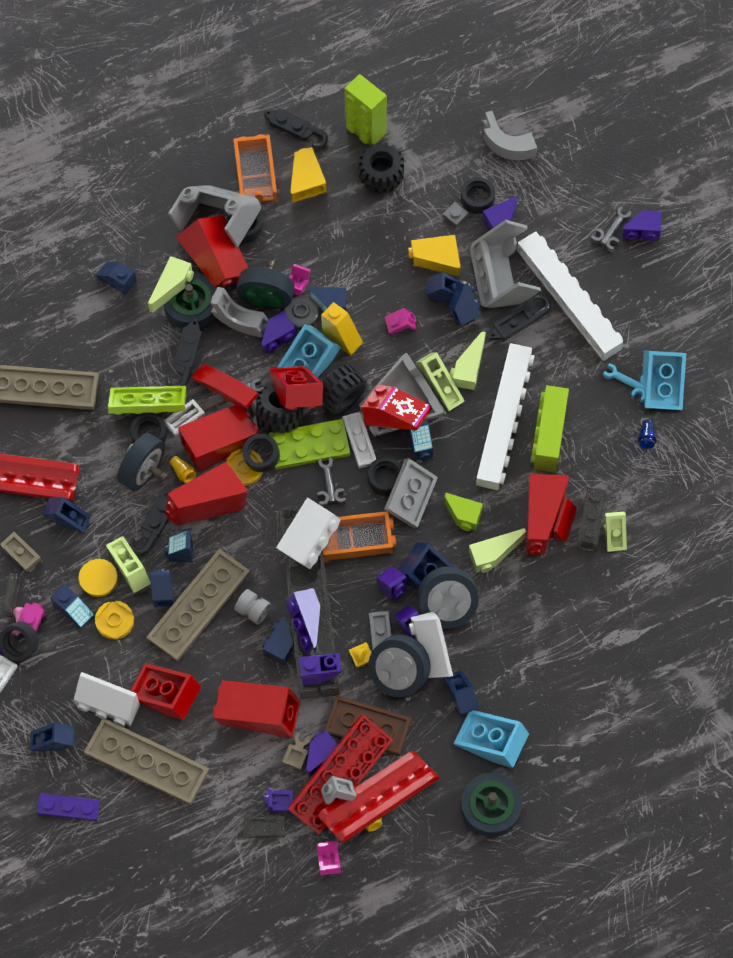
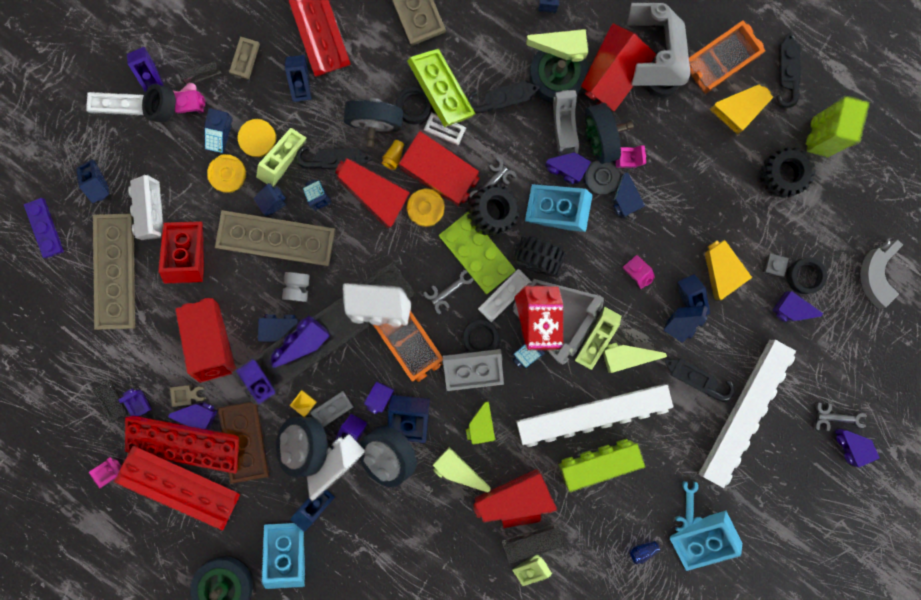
camera: 55 degrees right, 20 degrees up
red slope [191,364,259,408] -> none
black tyre [242,434,280,472] -> none
red slope [269,366,323,410] -> none
yellow slope [321,302,363,356] -> none
light grey bracket [321,776,356,804] -> none
light grey windscreen [470,220,541,308] -> none

